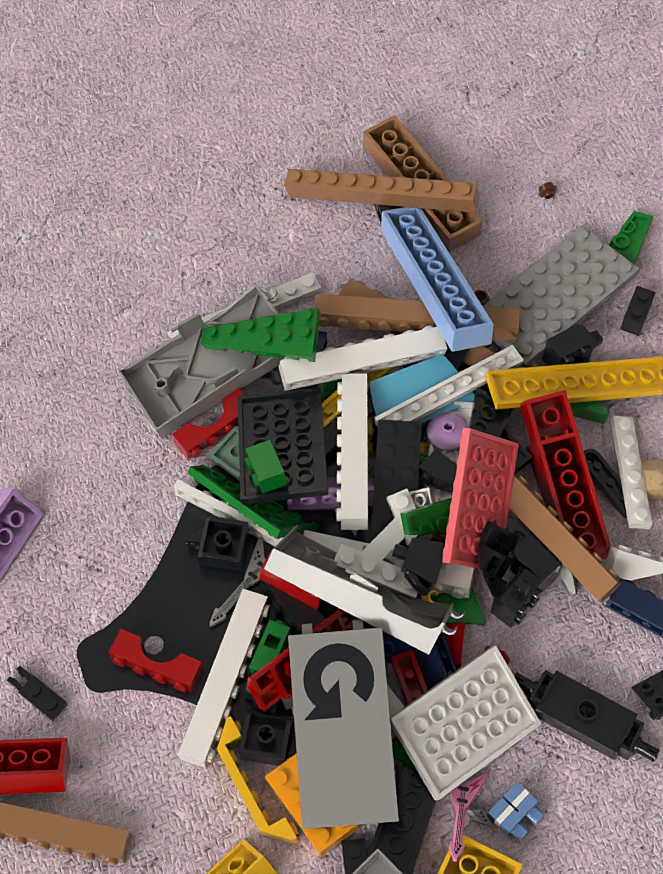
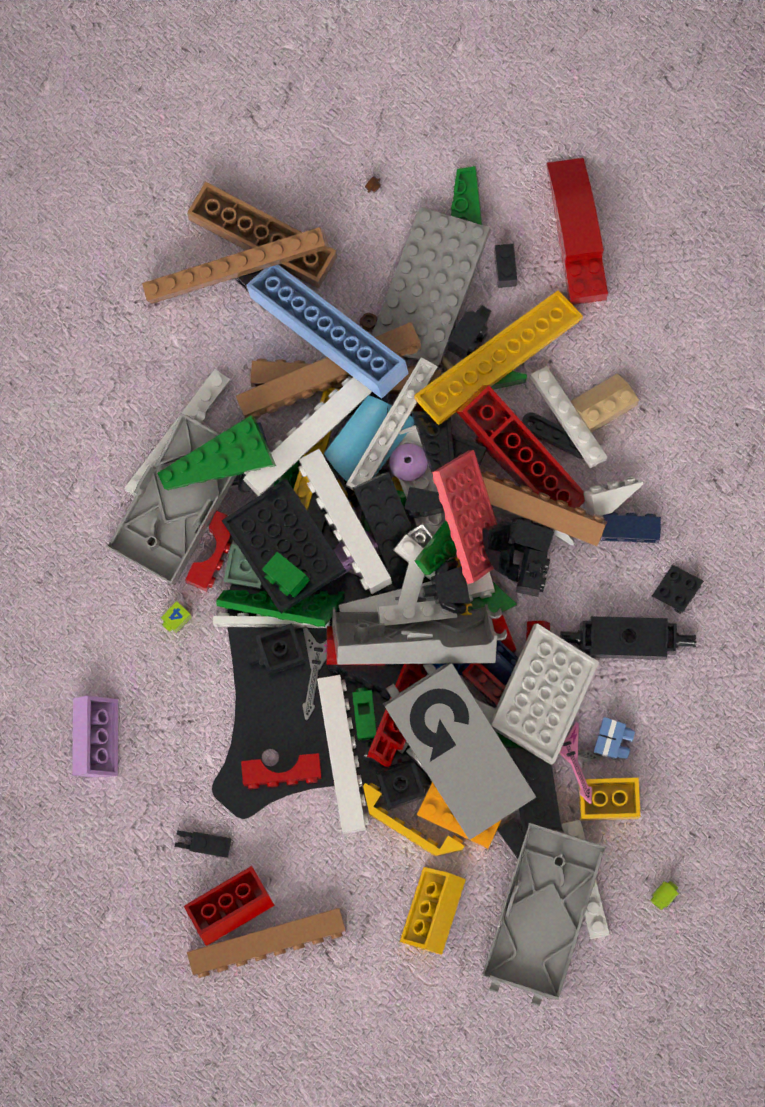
camera: 25 degrees left, 15 degrees up
none -> lime brick [161,601,192,633]

